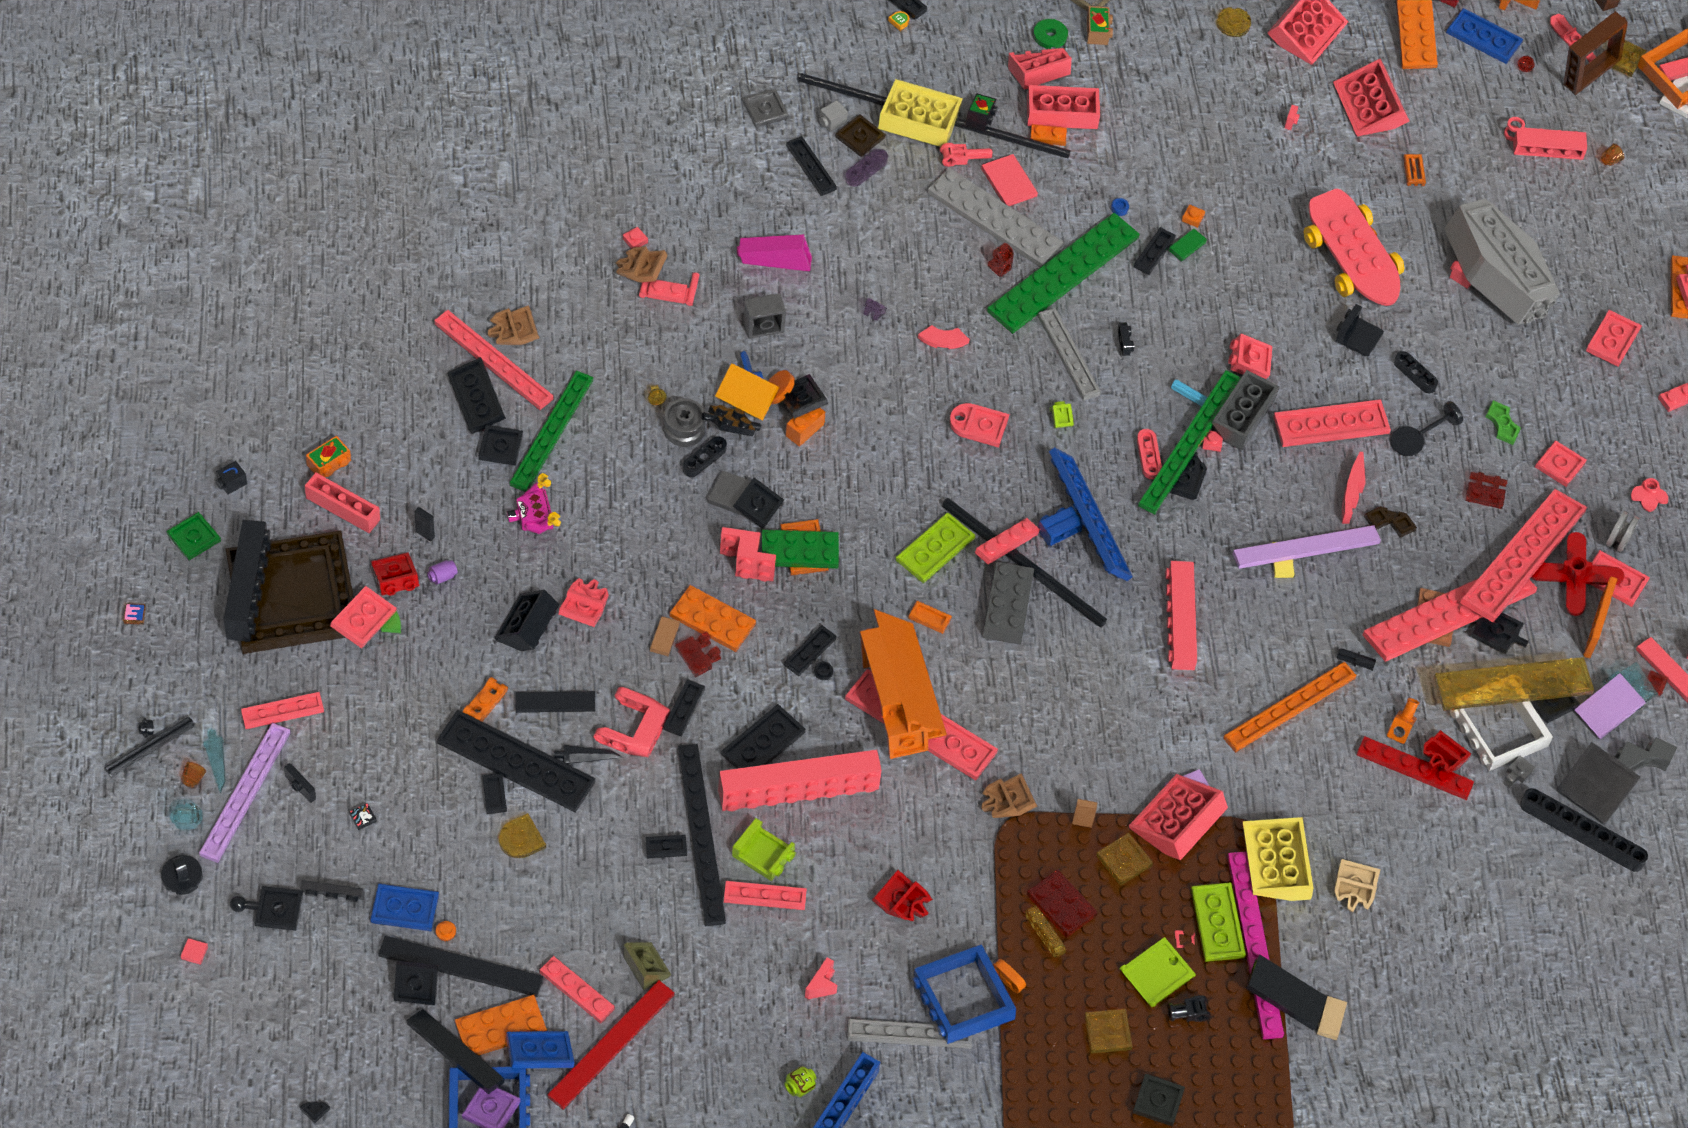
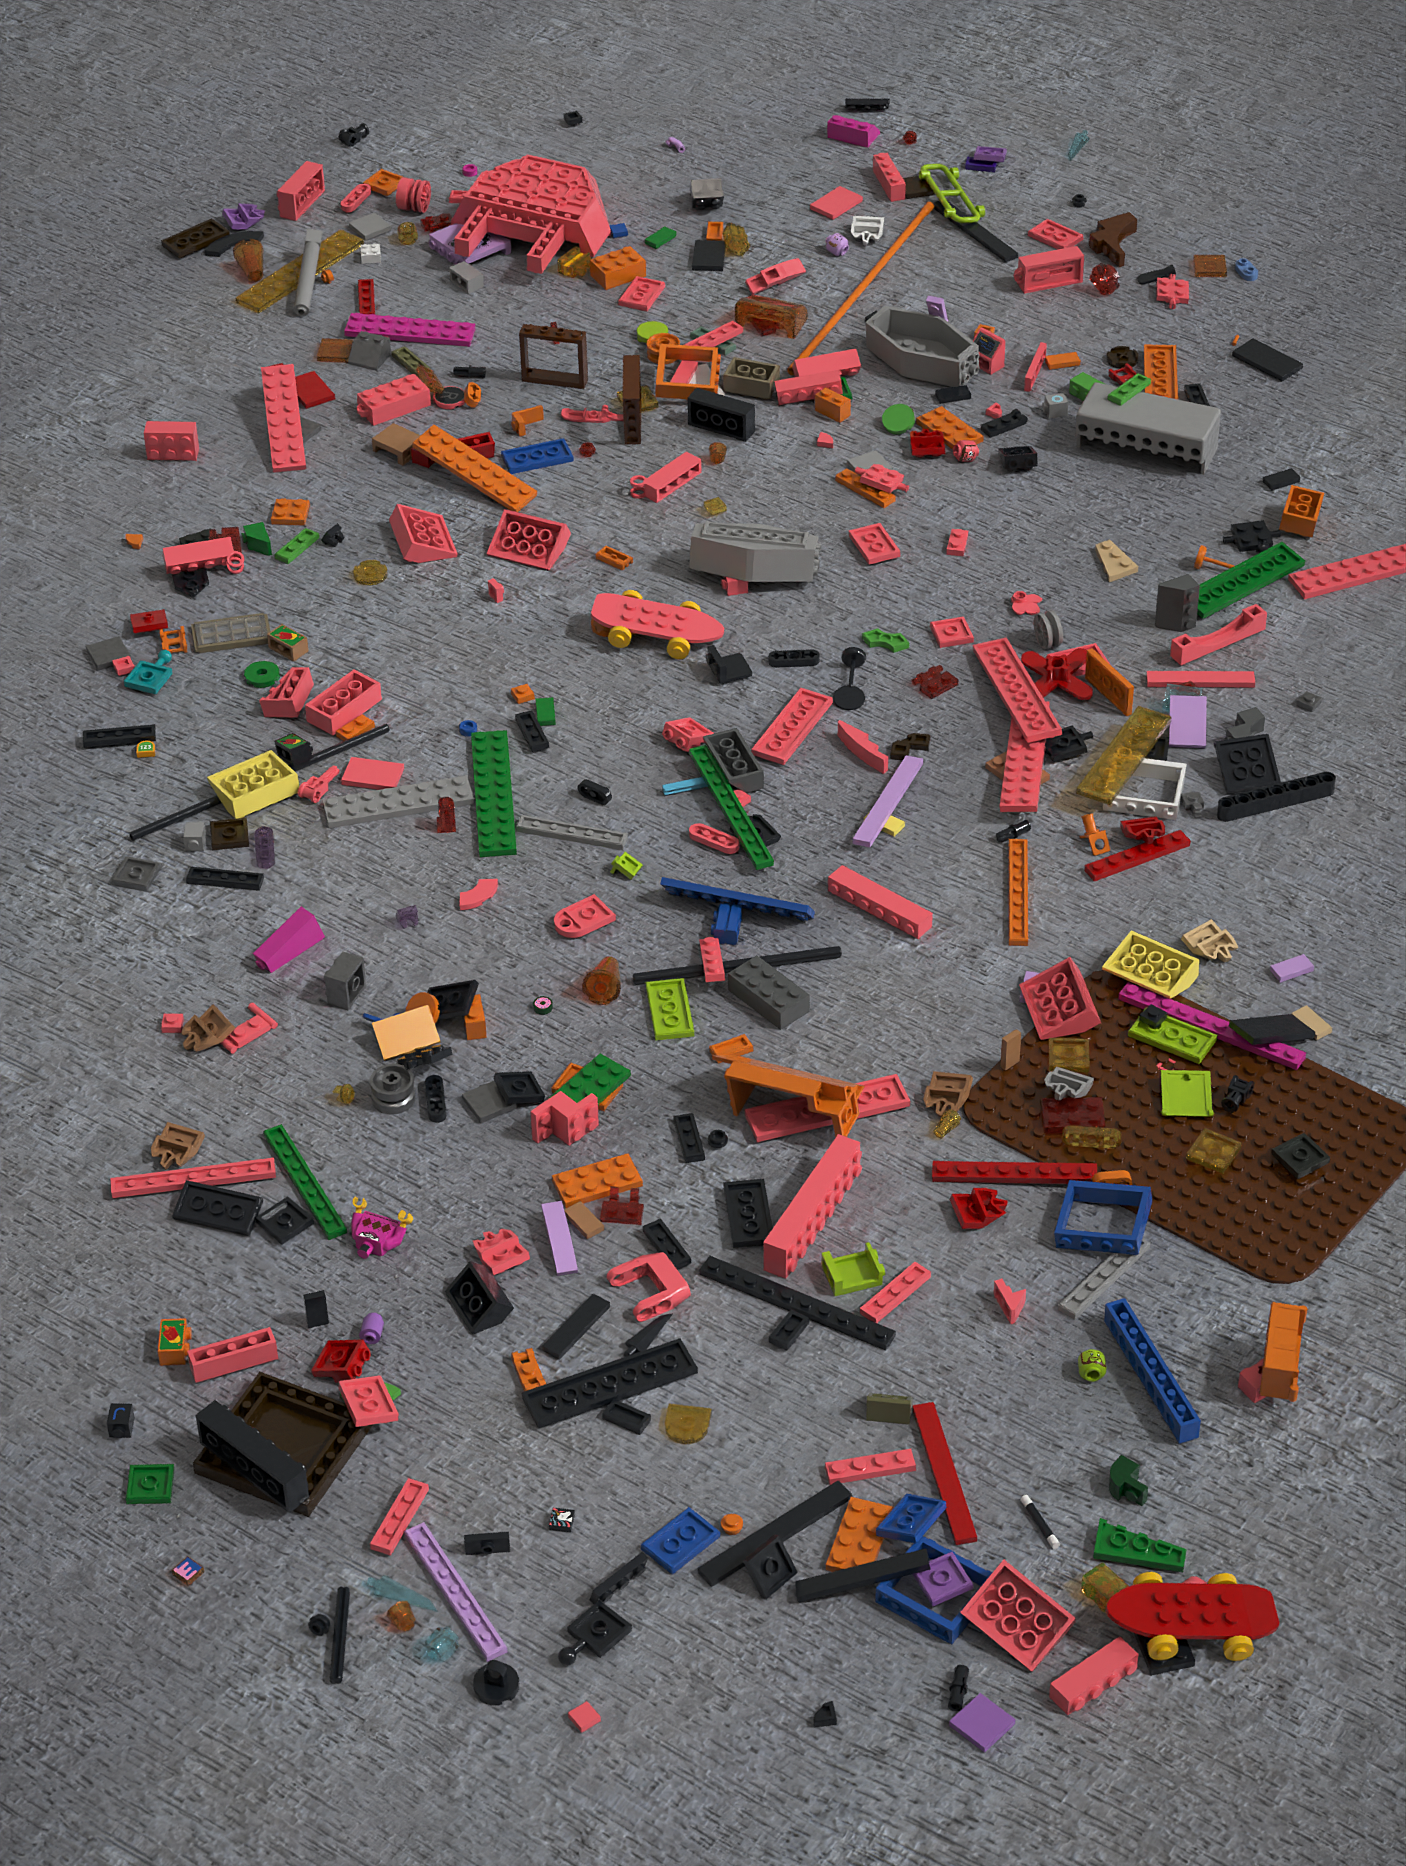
camera: 45 degrees left, 15 degrees down
none -> tile [533,996,553,1015]
none -> lavender slope [541,1201,578,1276]
none -> clear orange cone [582,956,621,1005]
none -> black brick [687,388,755,442]
none -> clear yellow plate [704,497,727,516]
none -> red plate [932,1161,1097,1184]
none -> clear yellow cone [933,1109,961,1139]
none -> light grey plate [1044,1067,1094,1100]
none -> black plate [1139,1004,1167,1029]
none -> lavender tile [1270,954,1314,982]

